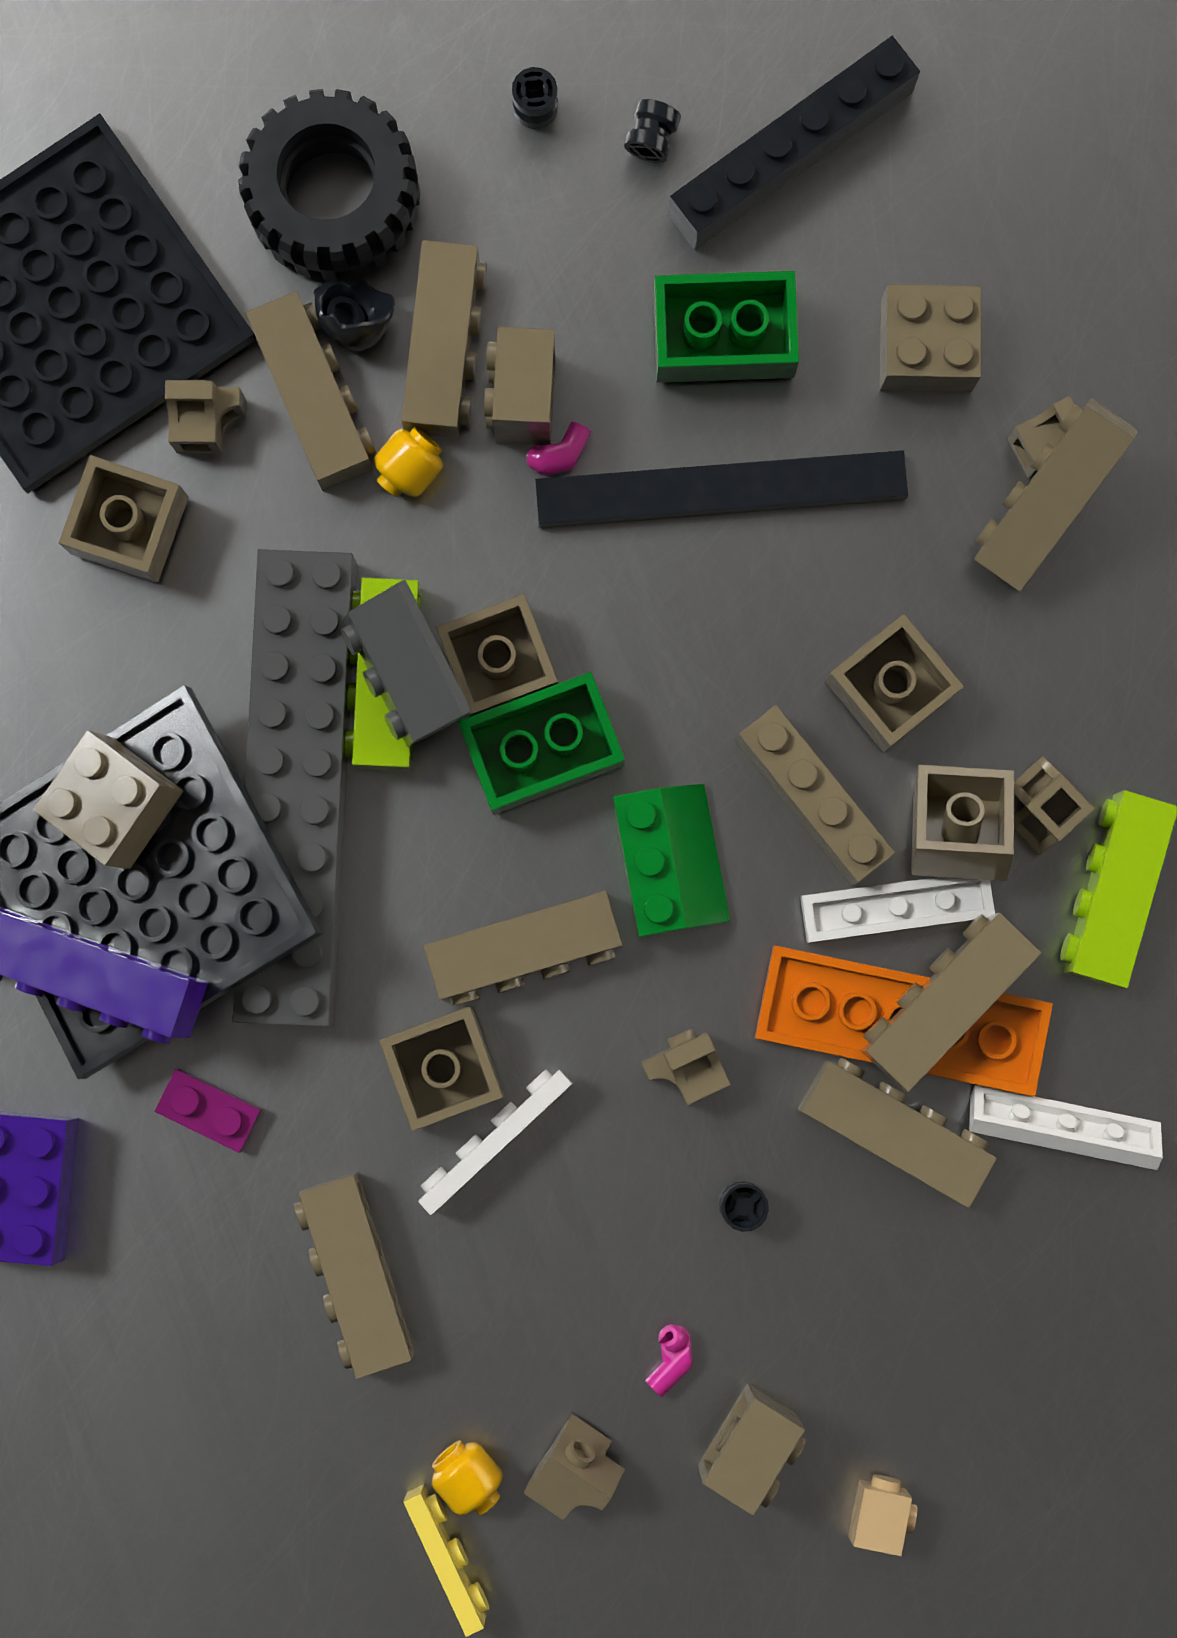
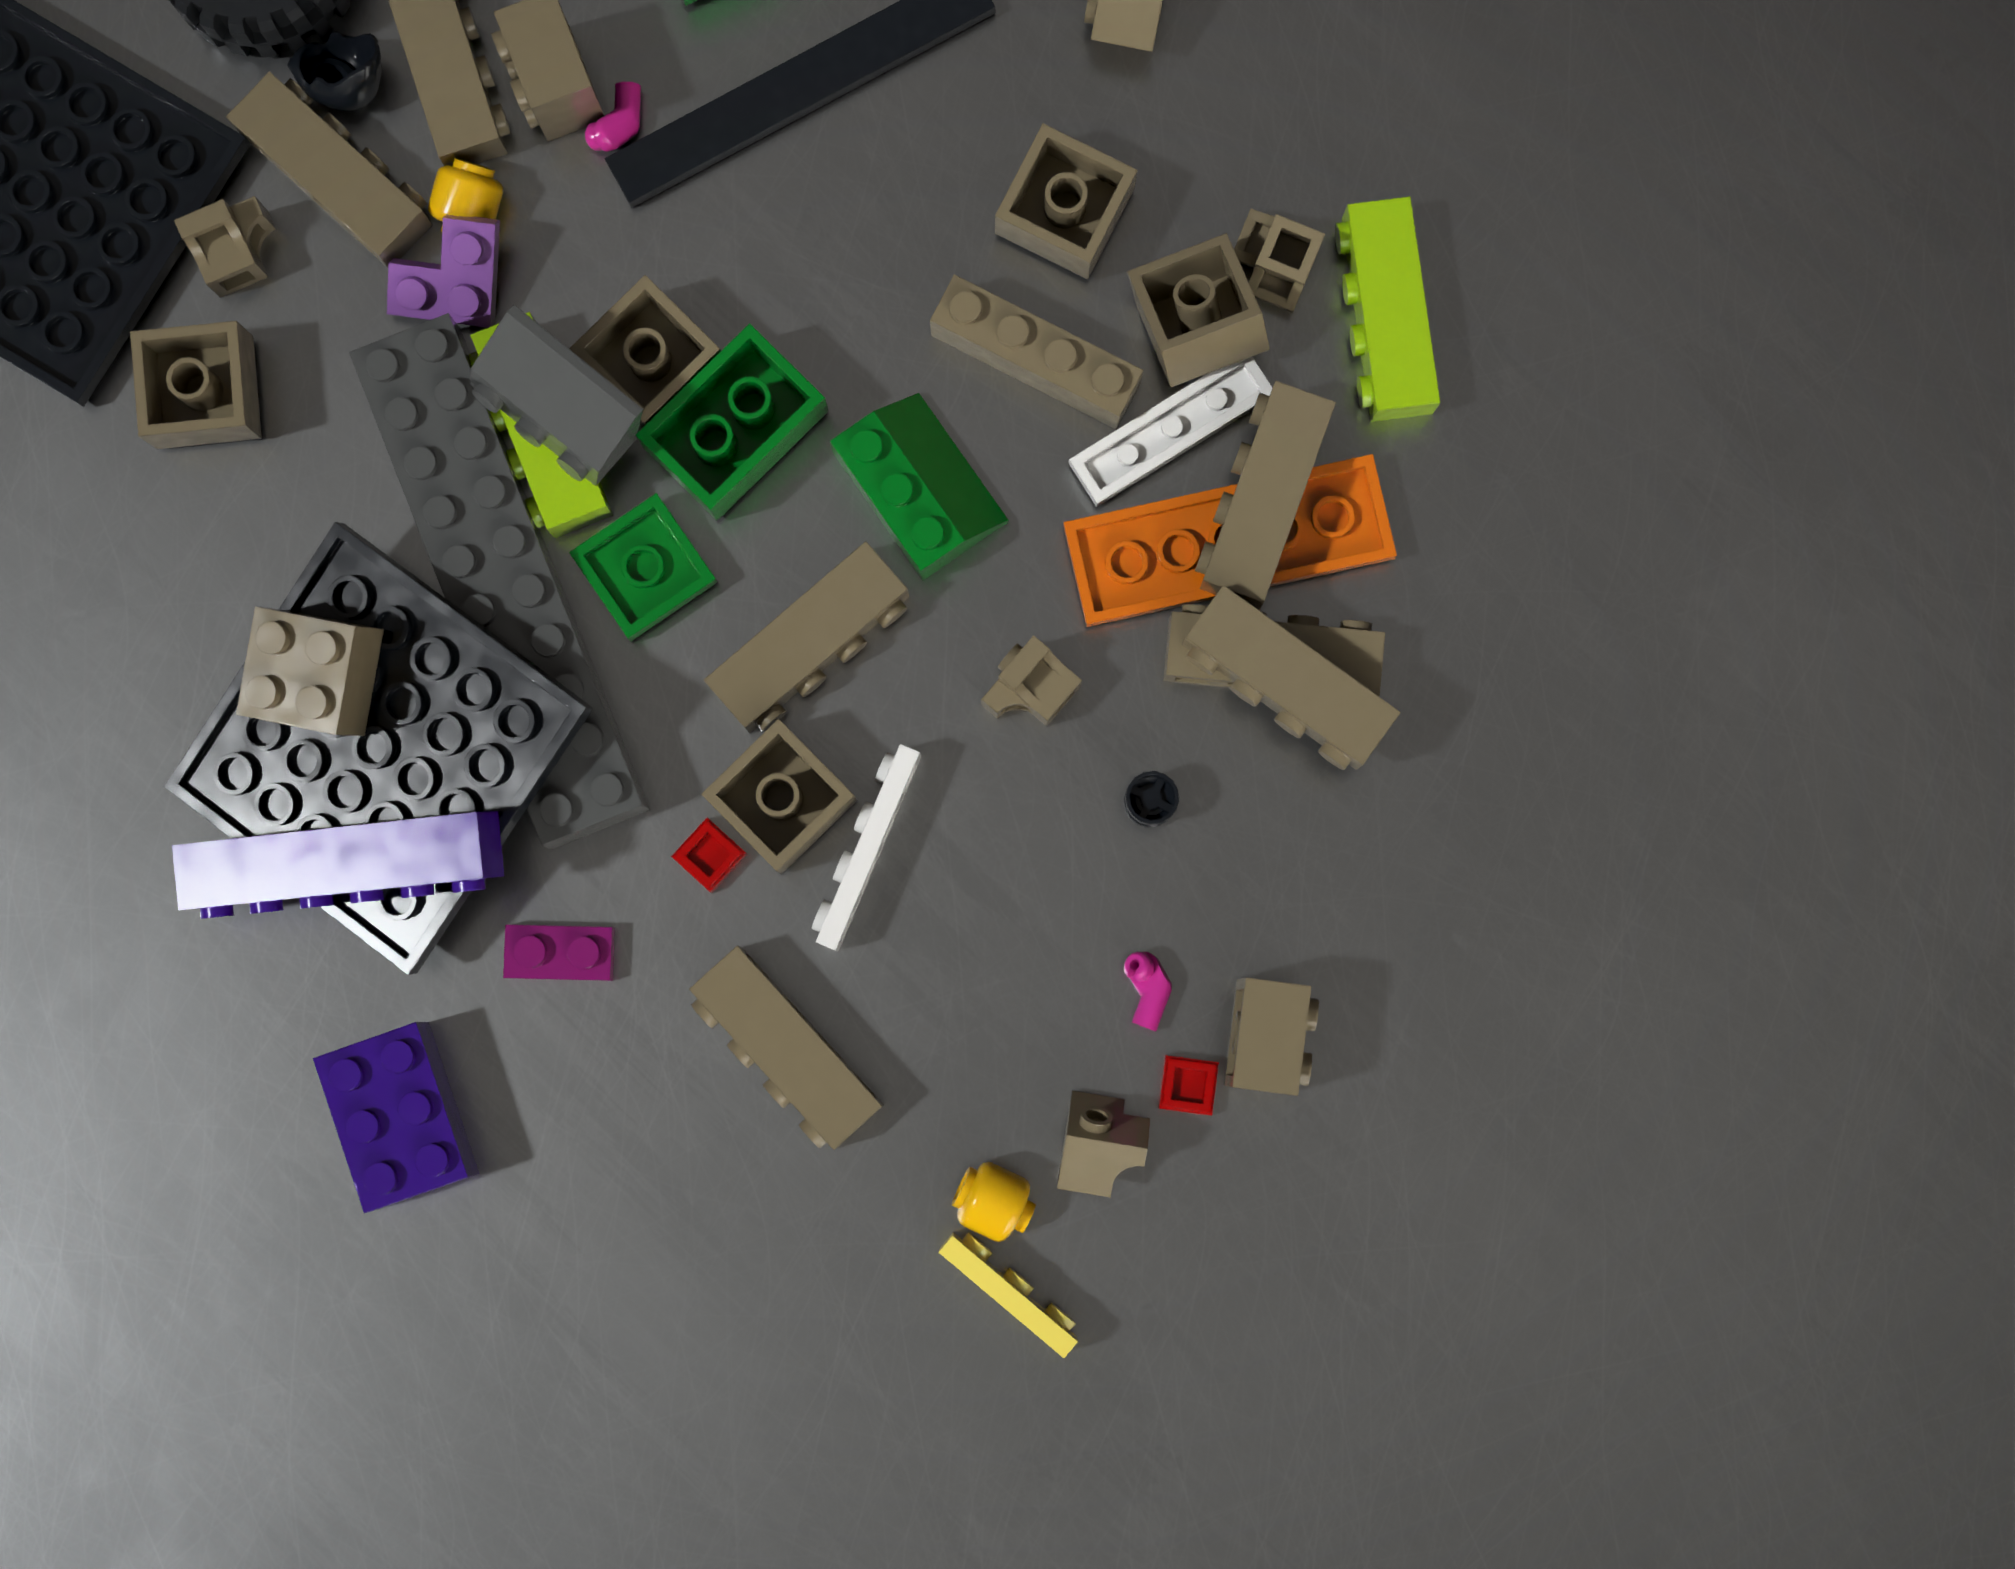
camera: 25 degrees left, 0 degrees up
tan brick [848,1475,917,1557] -> none
white plate [969,1084,1163,1170] -> none
none -> medium lavender plate [387,214,500,328]
none -> green plate [569,493,718,641]
none -> red tile [671,817,747,893]
none -> red tile [1158,1055,1219,1116]
none -> dark tan brick [1182,585,1401,770]

